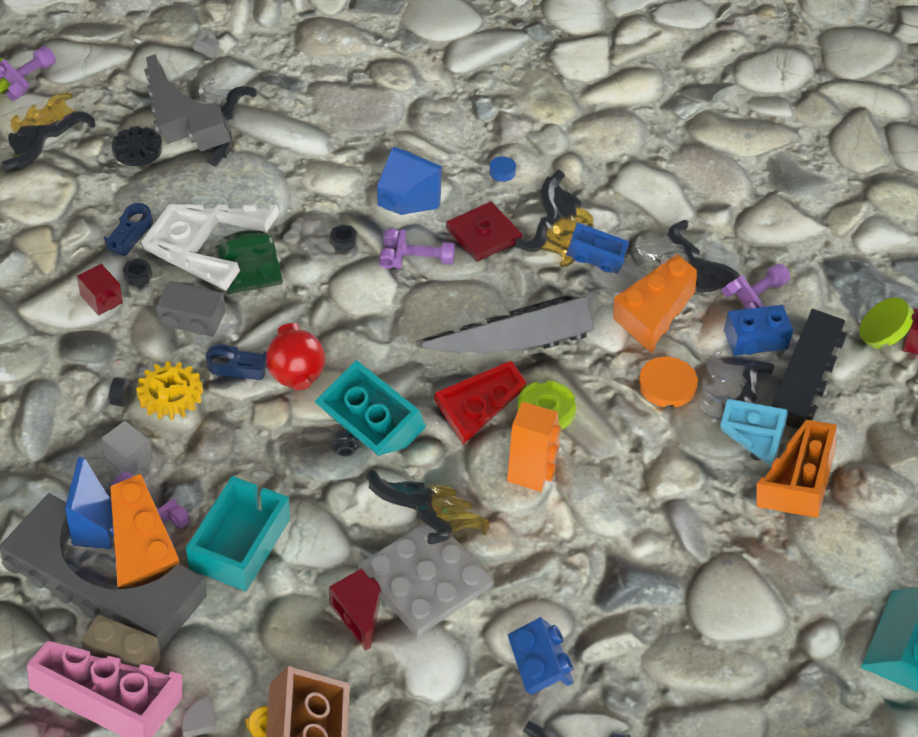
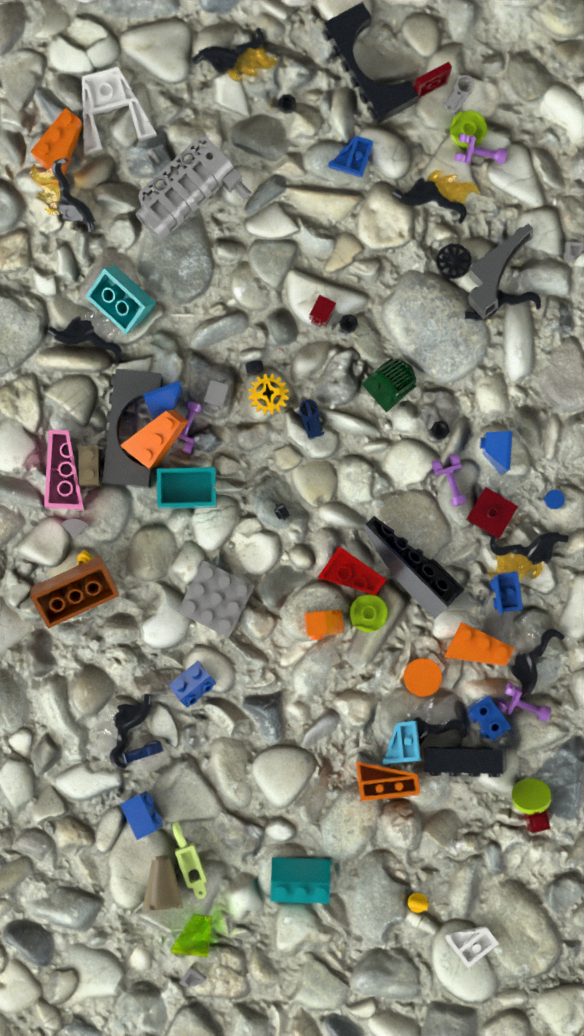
camera: 65 degrees right, 35 degrees up
dark blue piece [104,203,153,256] -> none
white wing [141,204,279,290] -> none
dark grey brick [156,281,225,337] -> none
red brick [266,323,326,390] -> none
teal slope [314,360,426,456] -> none
dark red slope [329,568,382,651] -> none
piece [366,470,490,545] -> none

